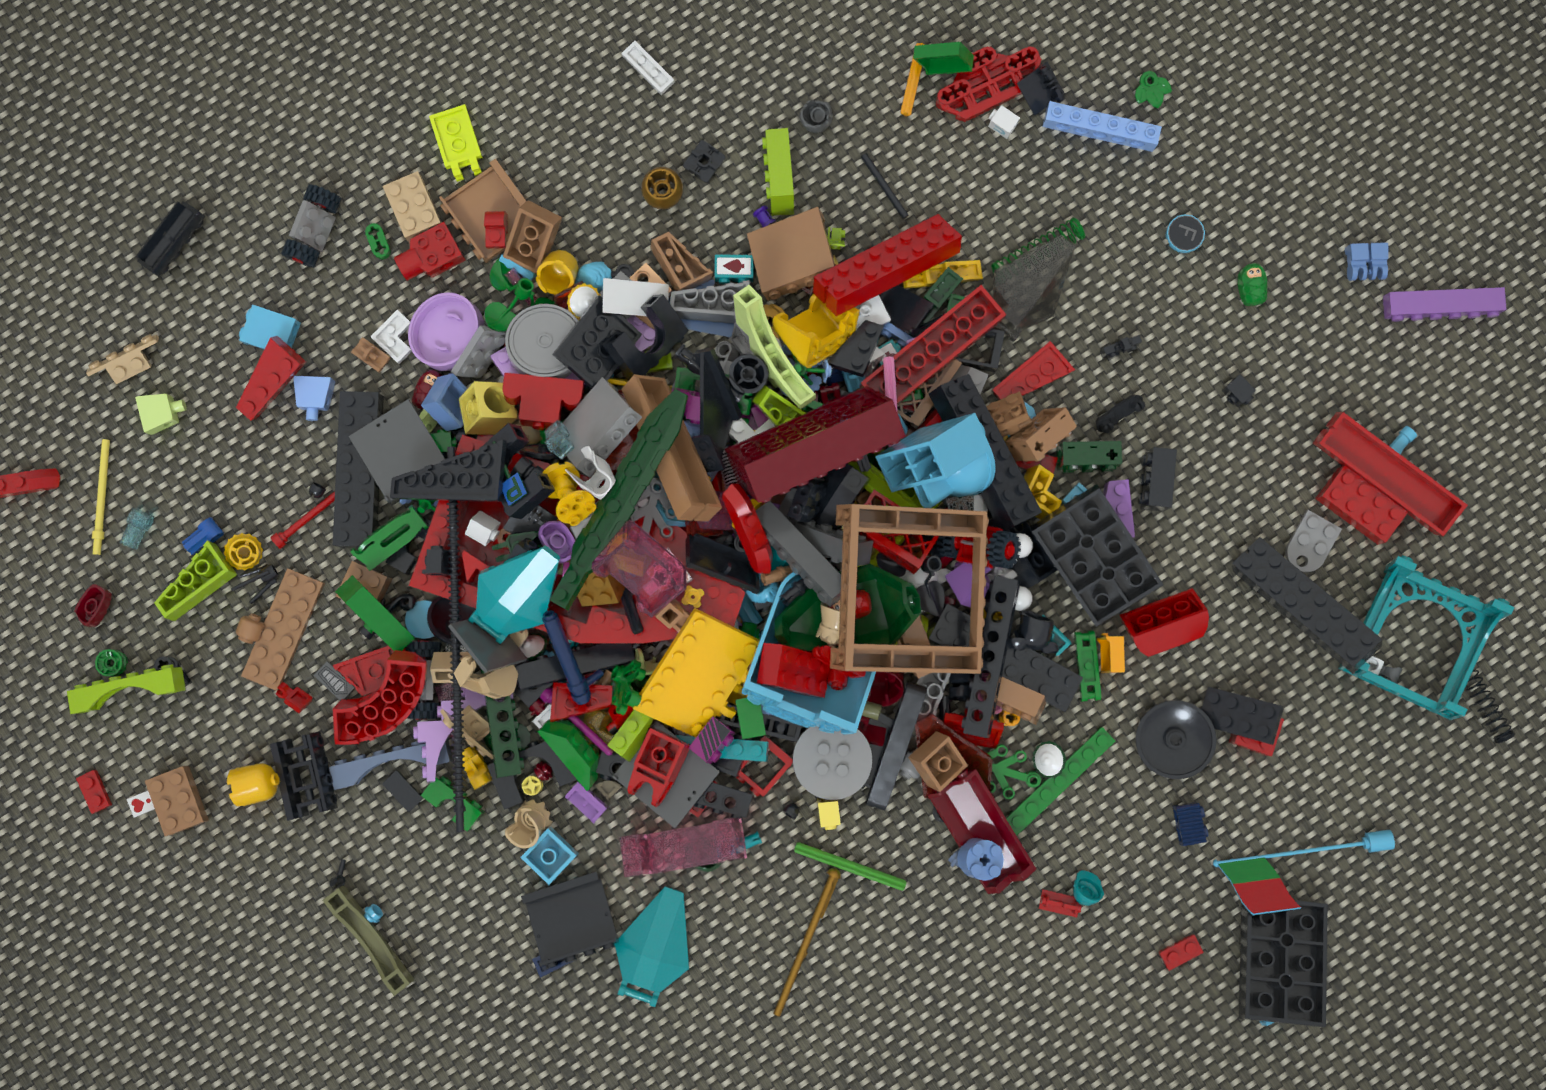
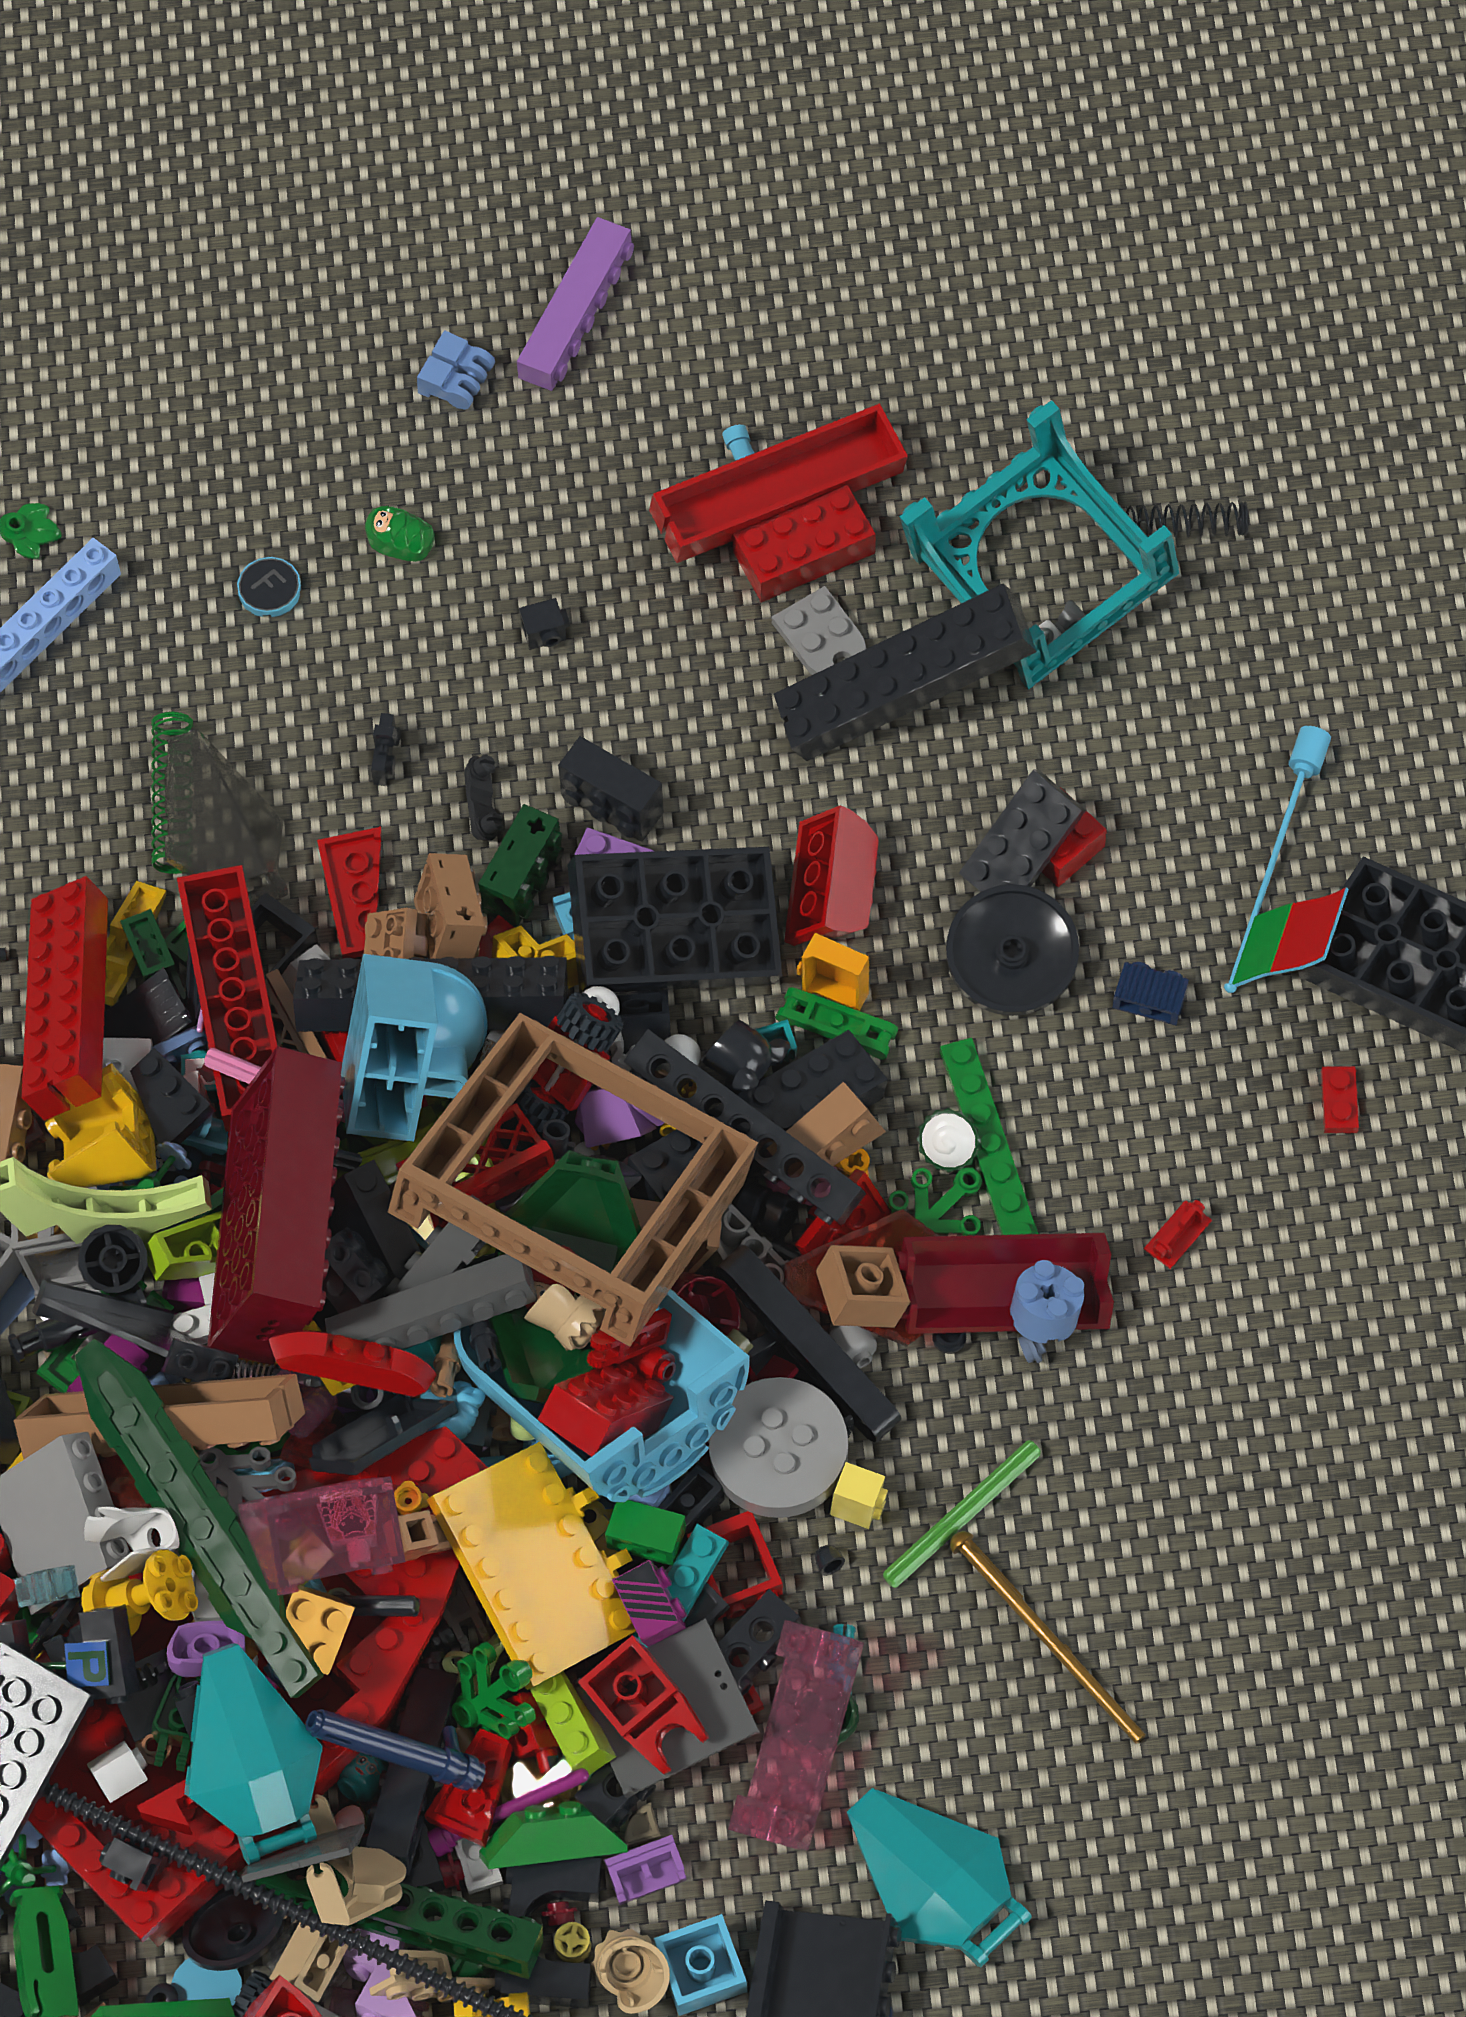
camera: 60 degrees left, 20 degrees down
teal hat [1073,870,1104,906] -> none

